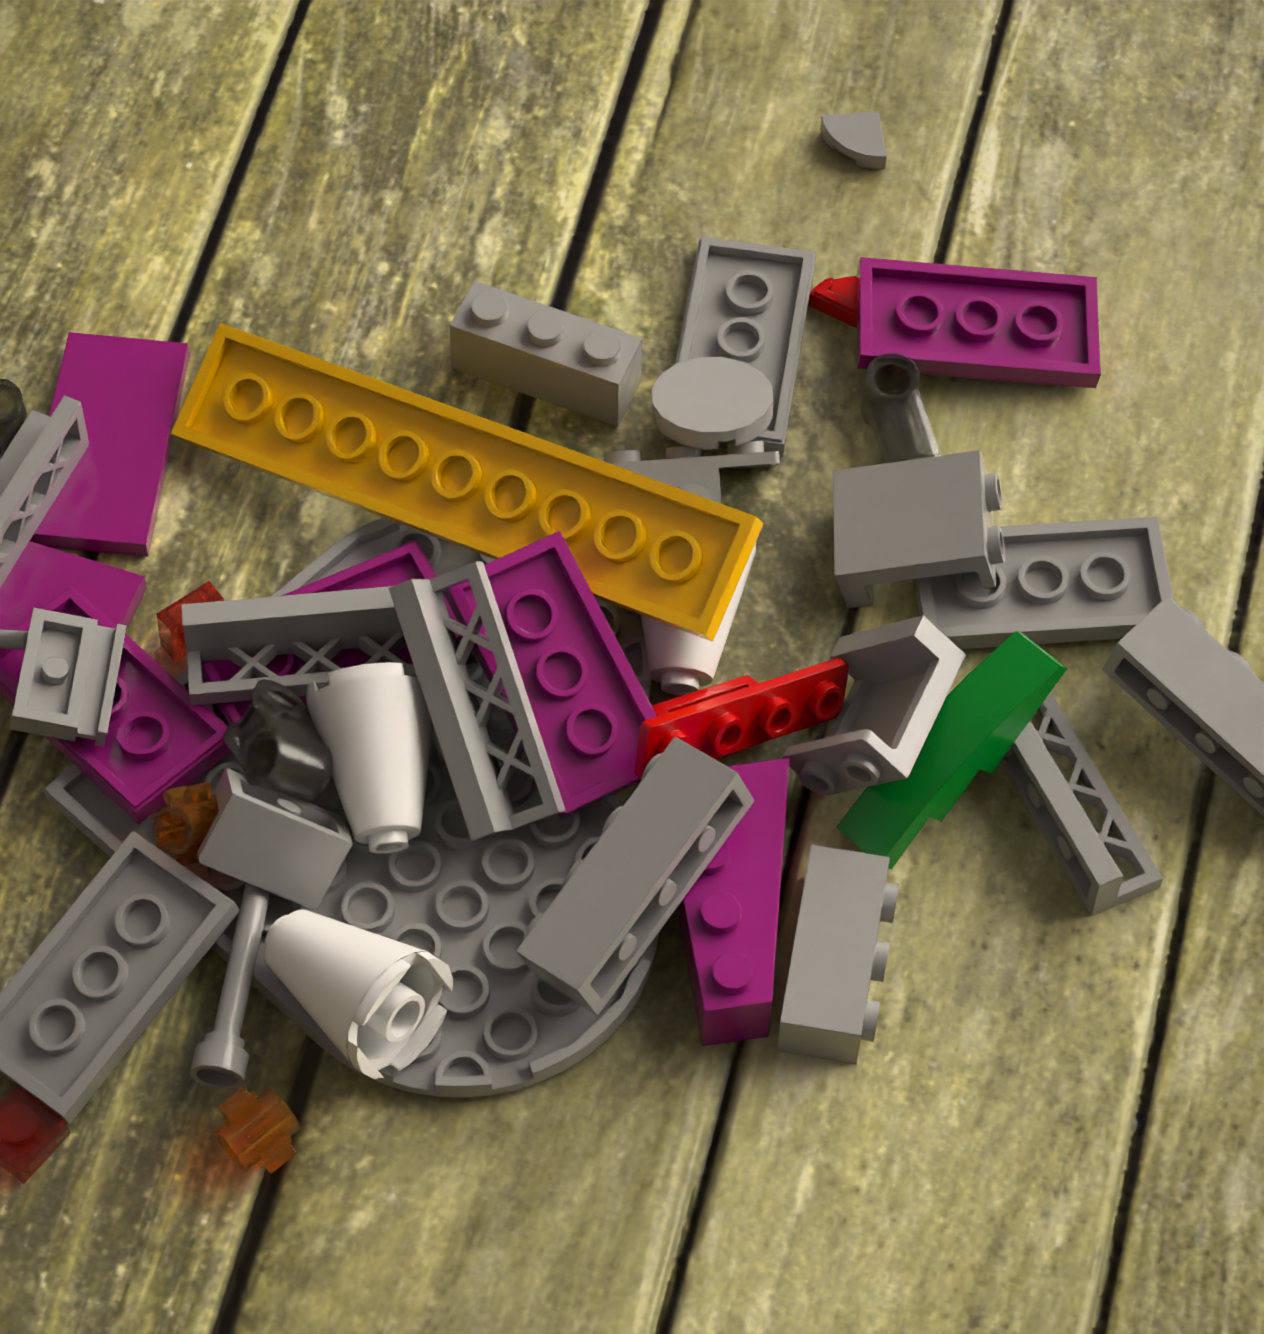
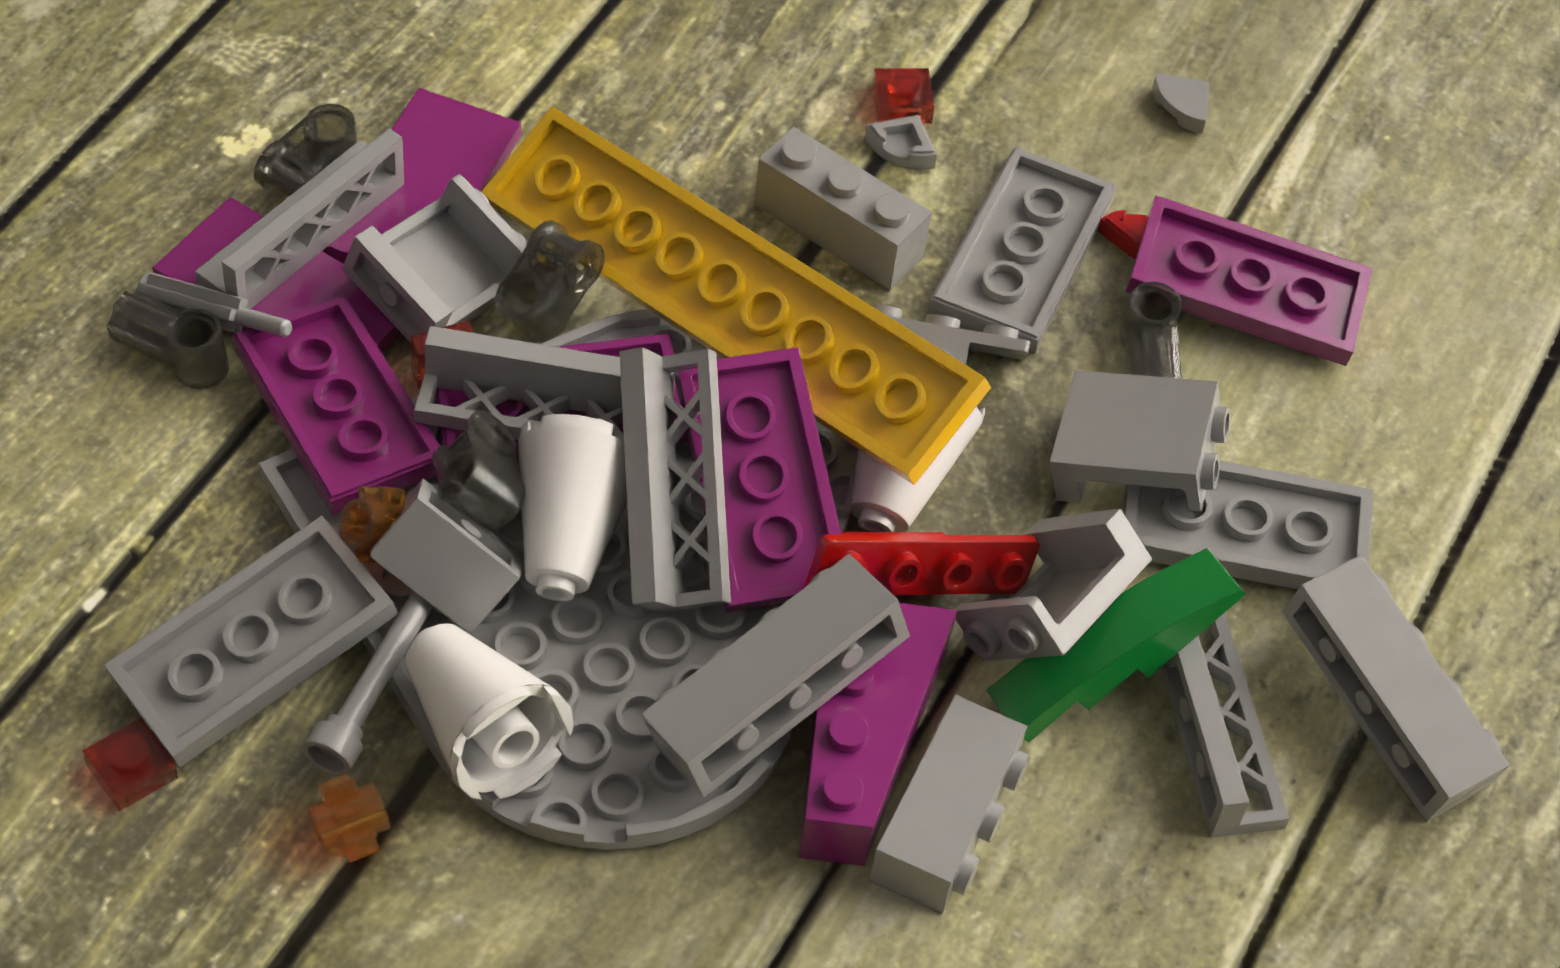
camera: 10 degrees right, 5 degrees down
light grey plate [10,607,127,747] -> none
light grey tile [651,357,773,450] -> none
none -> light grey panel [342,174,536,354]
none -> clear smoke piece [495,220,605,342]
none -> light grey tile [865,115,937,169]
none -> clear red plate [872,68,935,124]

